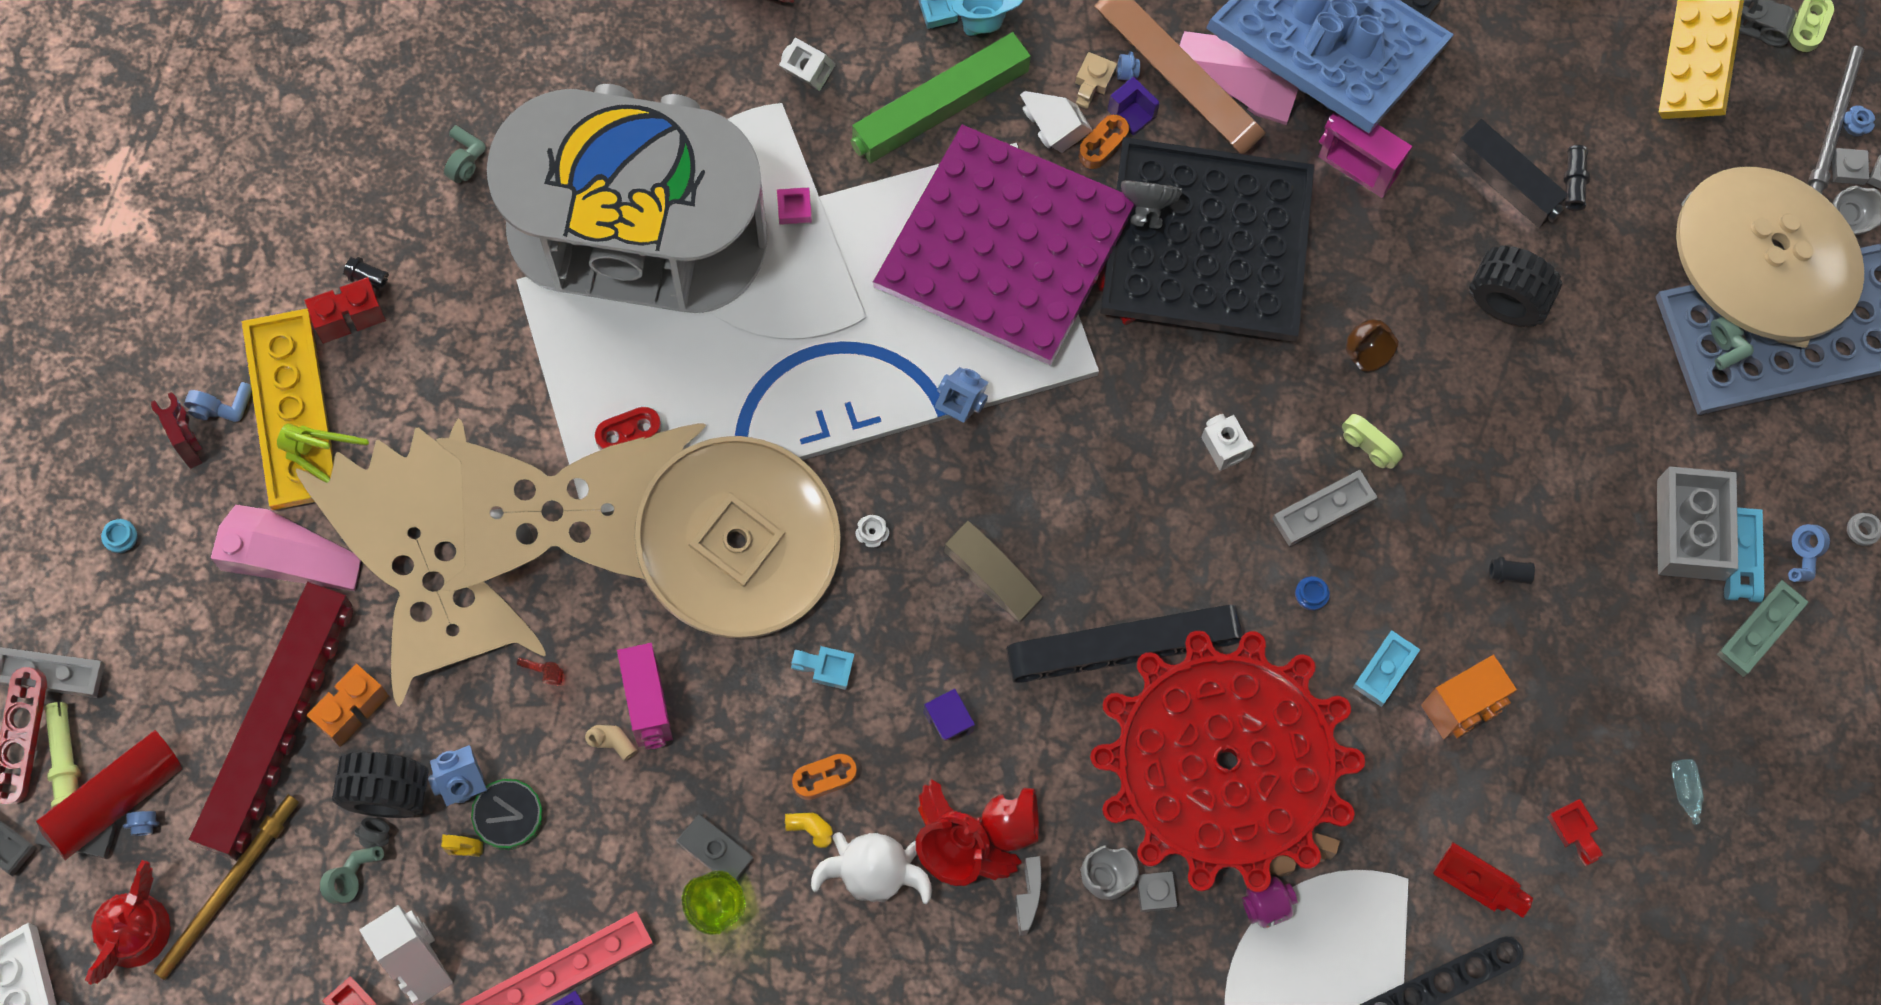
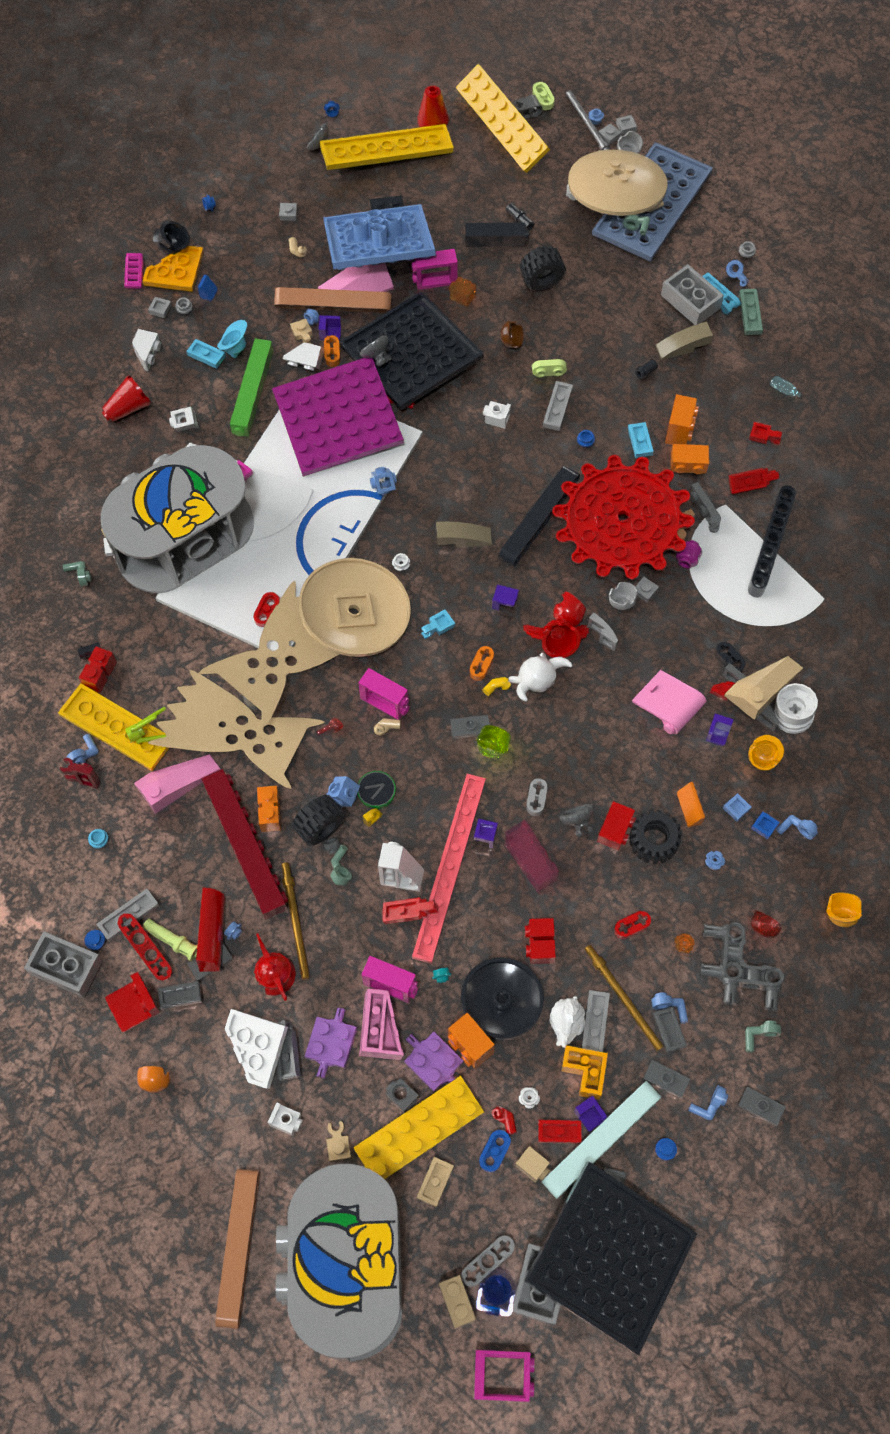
camera: 40 degrees left, 5 degrees down
none -> clear orange brick [449,277,476,307]
none -> dark tan slope [656,322,713,360]
none -> orange brick [671,444,709,474]
none -> dark grey plate [690,482,721,533]

